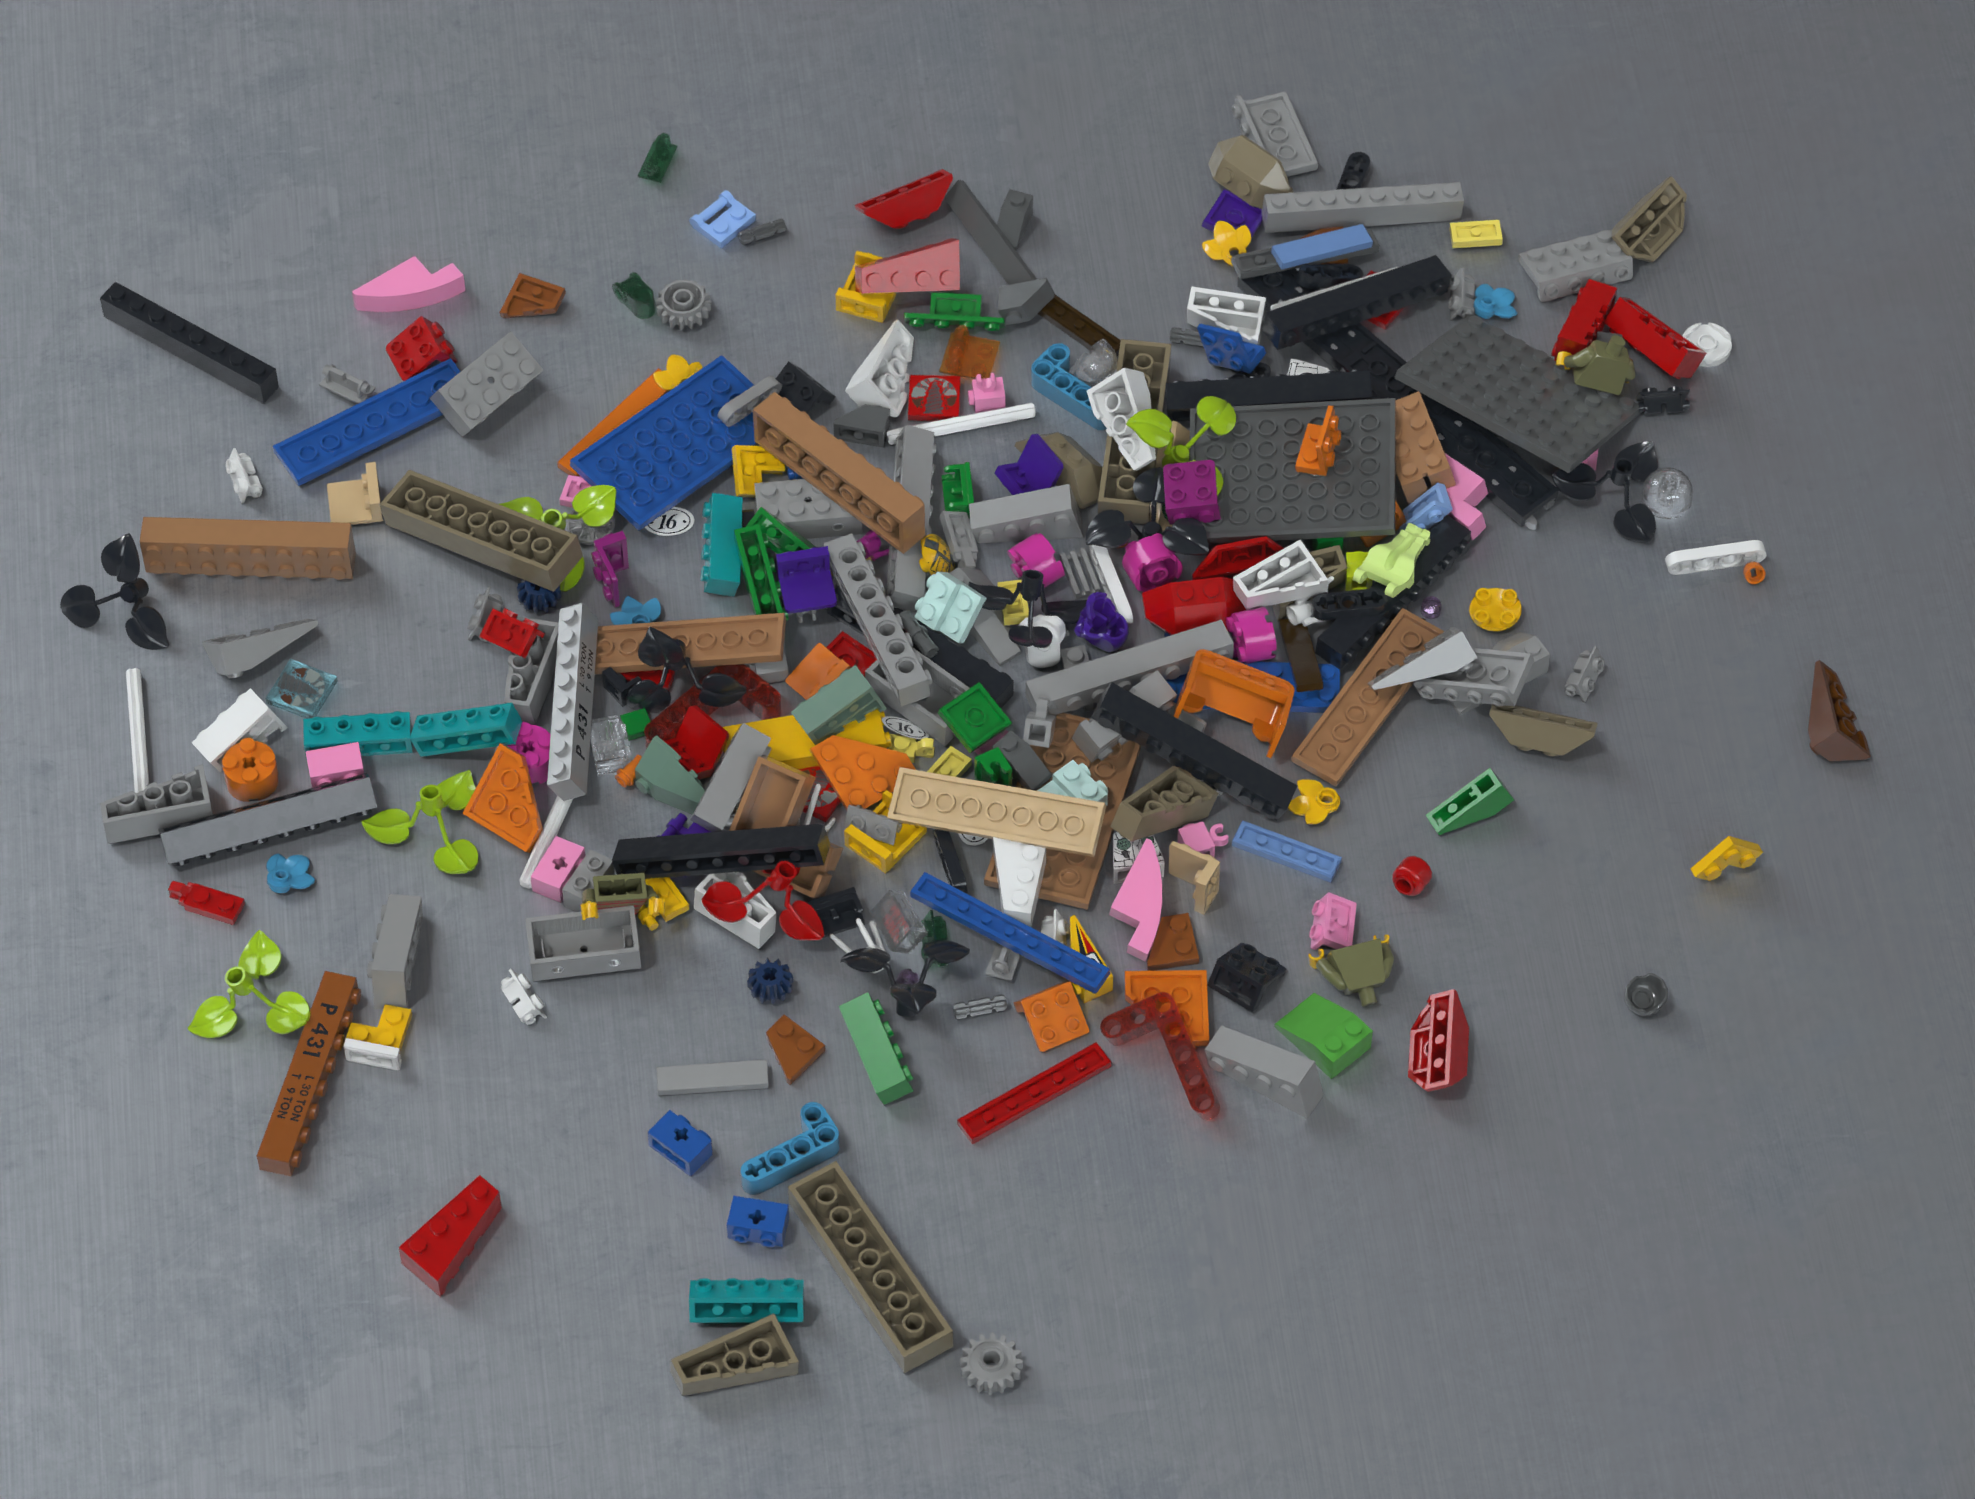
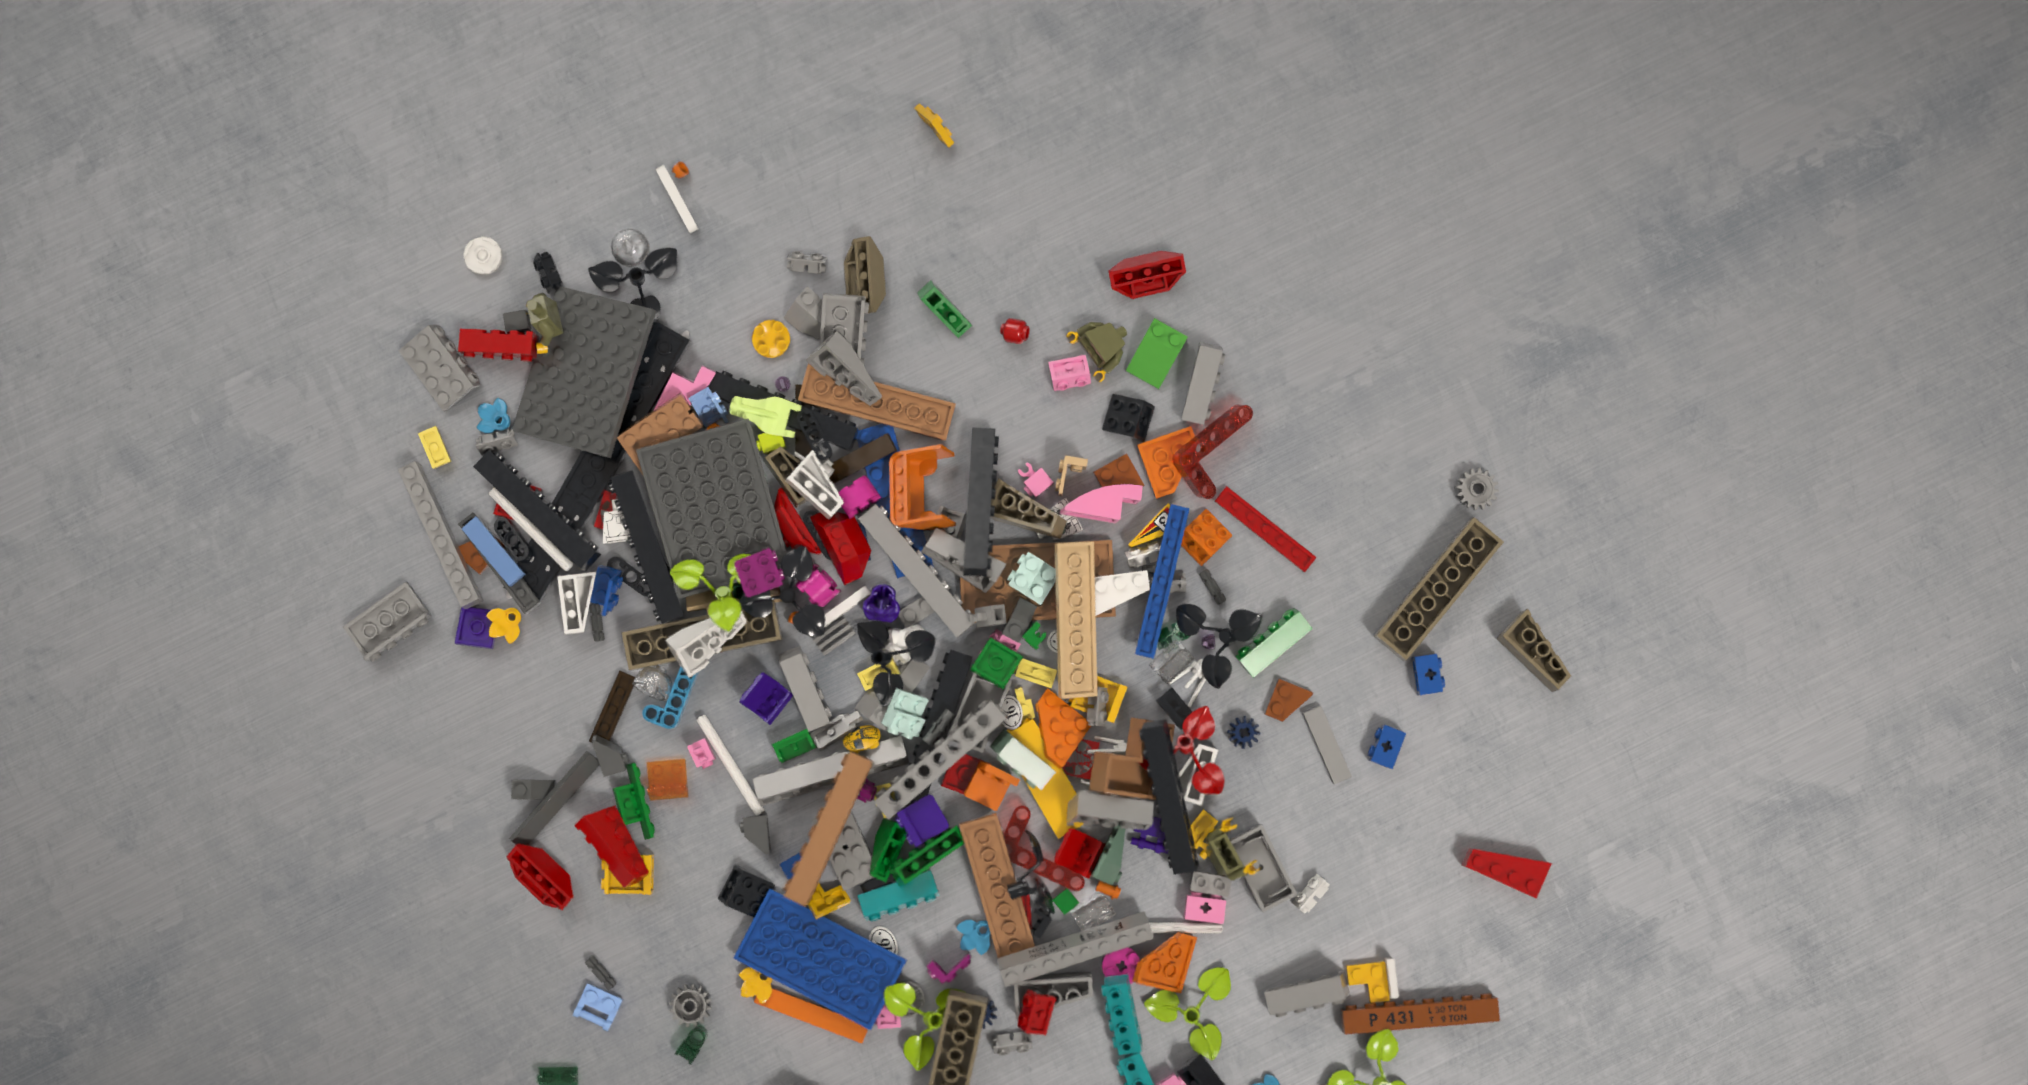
camera: 110 degrees left, 30 degrees up
teal brick [689,1278,804,1323] -> none
light grey beam [718,376,782,427] -> none
dark azure beam [741,1102,839,1195] -> none
white wedge [845,320,914,417] -> none
red tile [908,375,961,421] -> none
black beam [933,829,968,894] -> none
dark pink brick [1007,533,1065,588] -> none
dark tan wedge [1015,432,1103,509] -> none
dark tan wedge [1208,135,1294,209] -> none
medium blue tile [1232,820,1342,883] -> none
yellow plate [1288,779,1340,824] -> none
orange bracket [1295,405,1342,476] -> none
black beam [1336,152,1370,190] -> none
red wedge [1604,297,1707,380] -> none
dark tan wedge [1611,176,1687,262] -> none
dark grey hair [1624,973,1668,1016] -> none
reddish brown wedge [1808,660,1871,761] -> none

